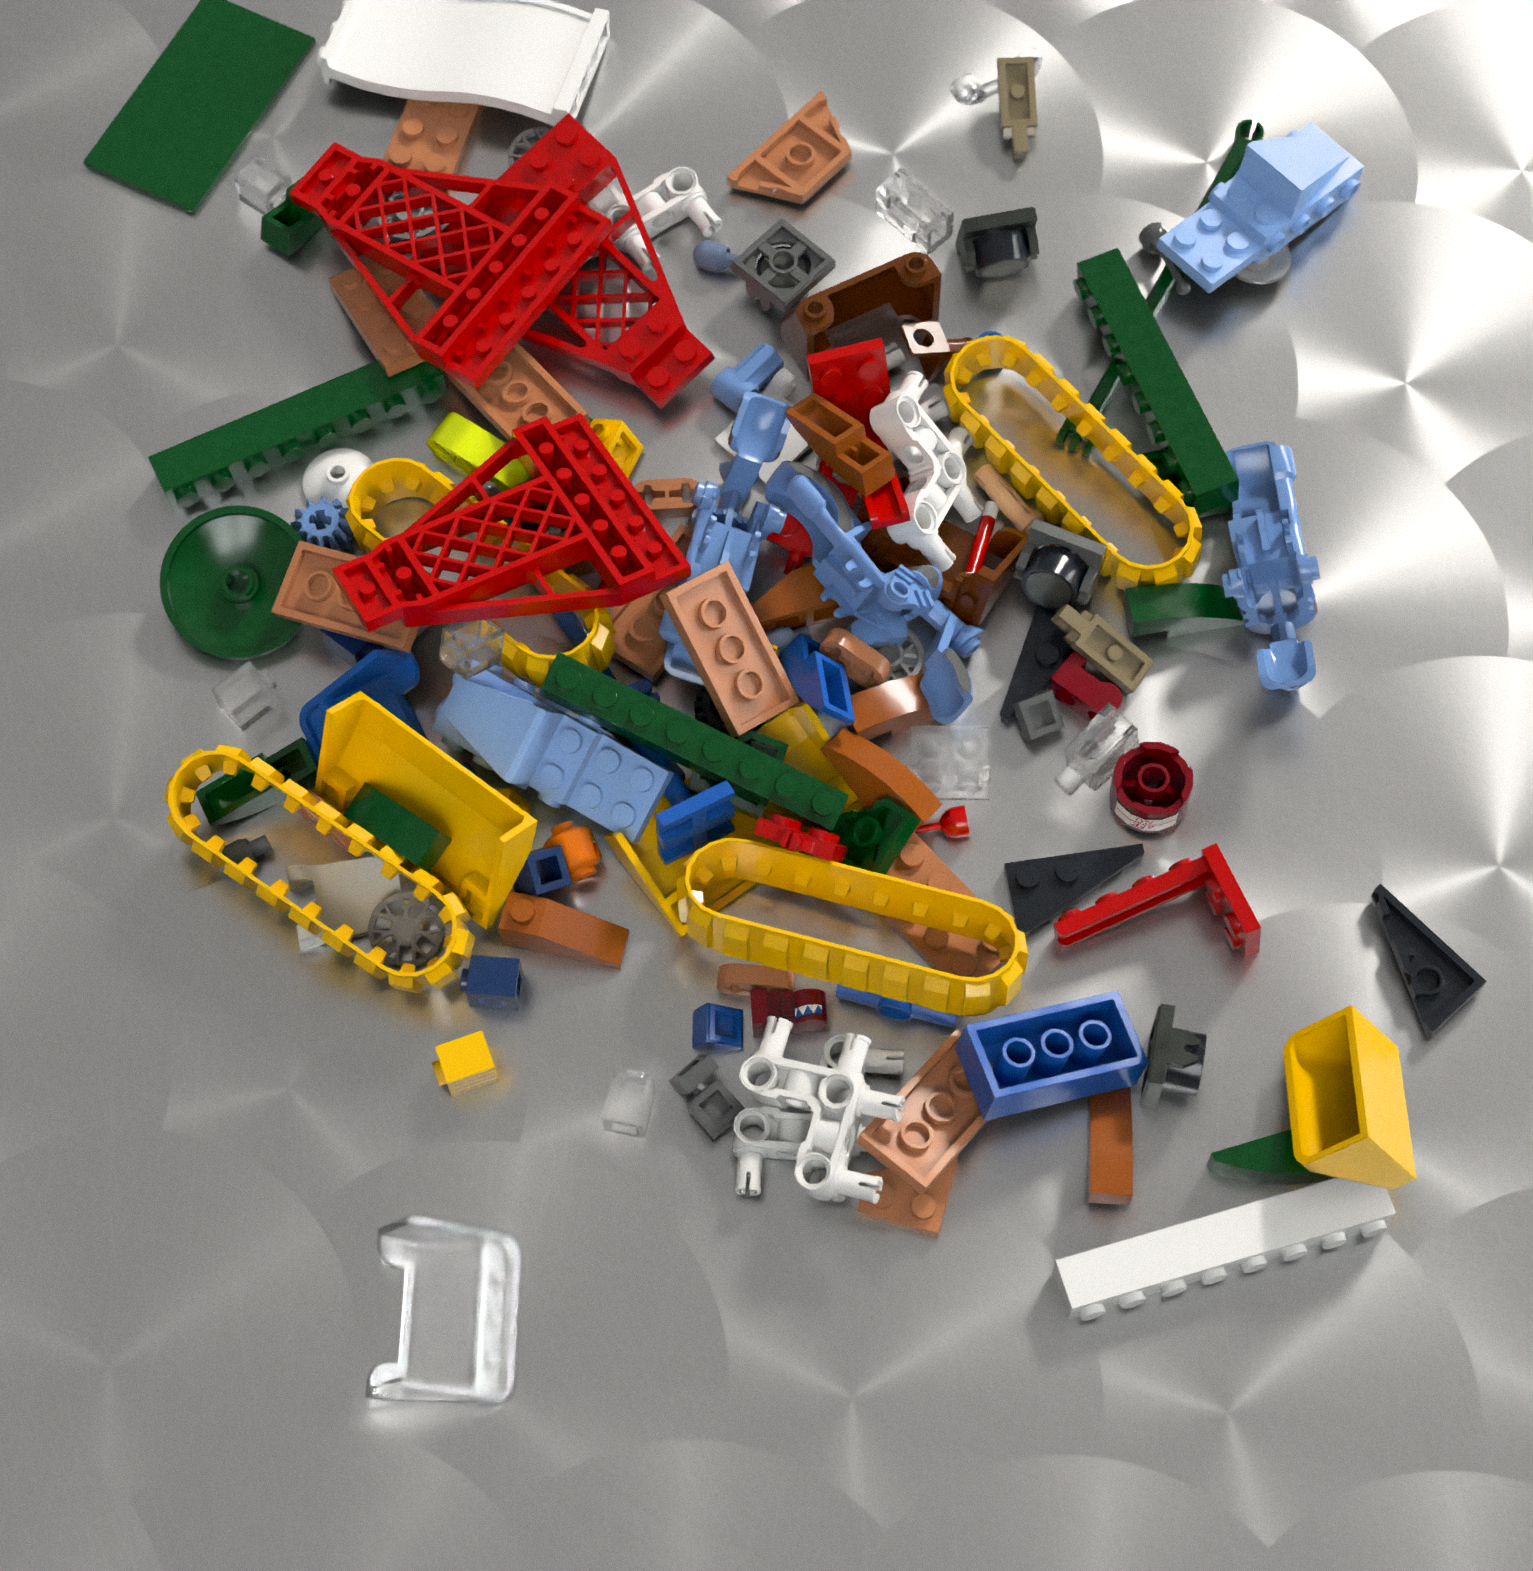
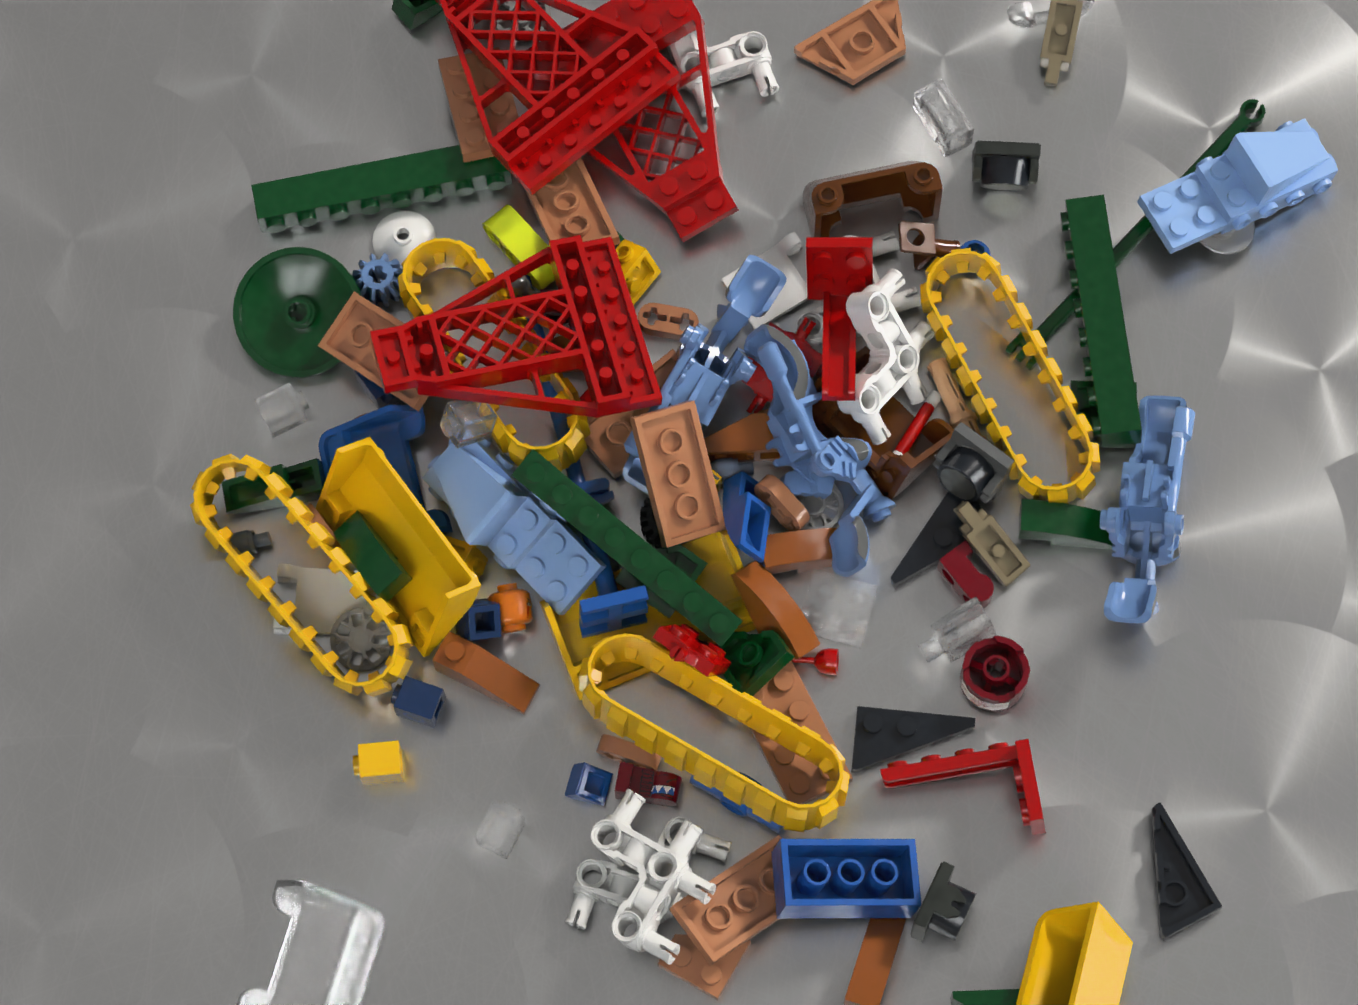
camera: 15 degrees right, 5 degrees up
dark grey plate [669,1054,719,1095] -> none
dark grey plate [687,1078,745,1139] -> none
sand blue cylinder [693,240,739,273] -> none
medium blue piece [710,343,784,413] -> none
dark grey piece [731,218,836,313] -> none
dark orange slope [785,392,895,497] -> none
dark grey plate [1012,690,1065,741] -> none
dark grey hinge [1139,222,1191,295] -> none

